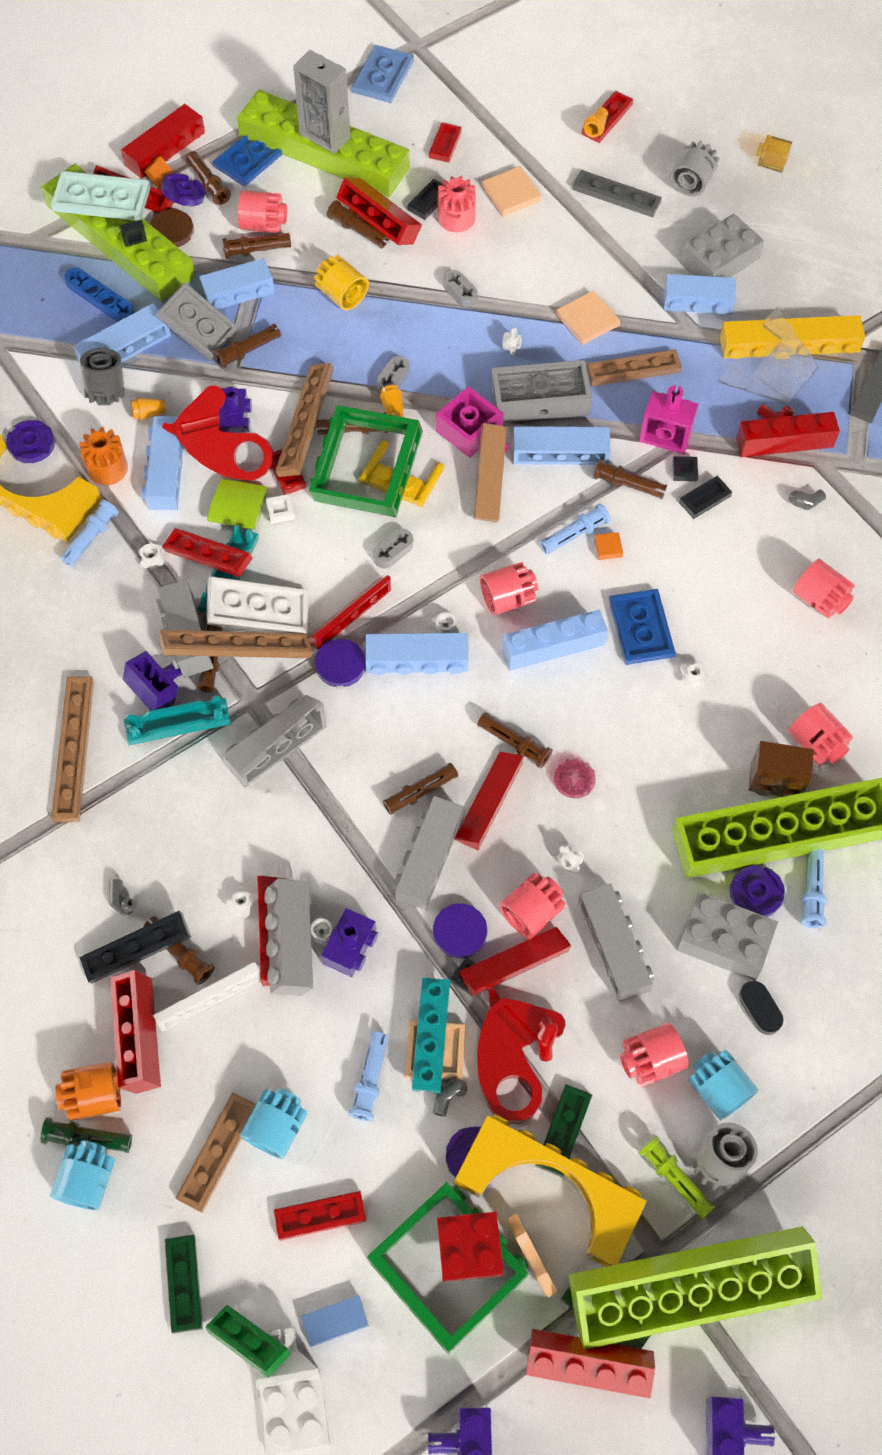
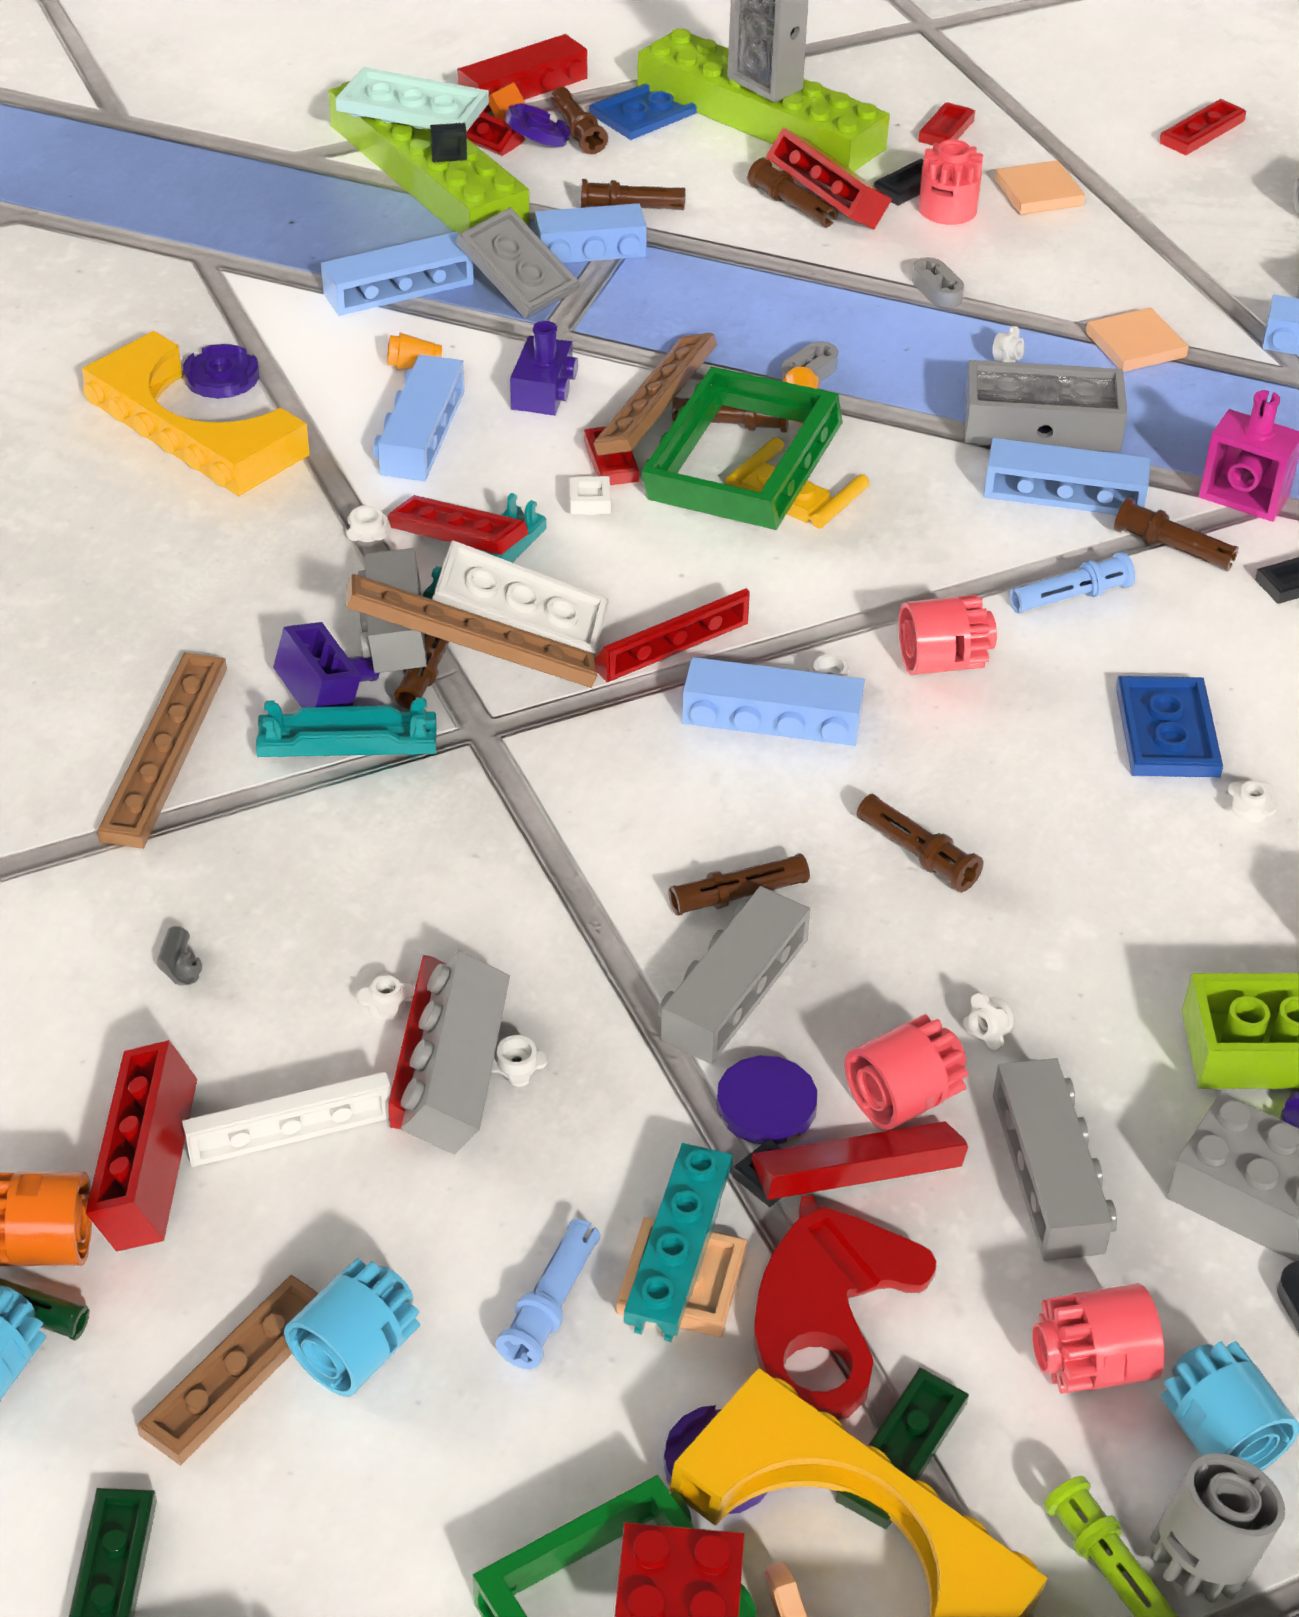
camera: 10 degrees right, 20 degrees down
light blue pin [60,499,119,567] -> none
blue beam [64,268,135,322] -> none
orange gear [79,427,128,485] -> none
black tile [79,911,191,984] -> none
dark grey gear [80,348,125,406] -> none
reddish brown pin [143,916,215,985] -> none
reddish brown tile [150,209,194,247] -> none
red animal [162,385,274,480] -> none
lime slope [207,478,268,530] -> none
reddish brown pin [213,324,281,369] -> none
light grey wedge [223,695,327,788] -> none
coral gear [238,190,287,233] -> none
red tile [274,1191,367,1241] -> none
yellow gear [314,255,369,311] -> none
dark purple tile [315,639,366,687] -> none
dark purple brick [321,908,379,978] -> none
medium blue tile [352,44,414,103] -> none
light grey beam [373,529,413,568] -> none
dark grey arm [432,1078,468,1117] -> none
dark pink brick [436,386,509,458] -> none
red slope [454,752,524,851] -> none
medium nougat tile [473,423,507,523] -> none
light blue brick [502,609,608,671] -> none
red arm [538,1018,558,1062] -> none
clear pink gear [554,758,596,798] -> none
dark grey tile [572,170,662,218] -> none
light orange cone [584,107,608,137] -> none
medium nougat tile [586,349,682,387] -> none
orange tile [594,532,623,560] -> none
black tile [672,456,698,481] -> none

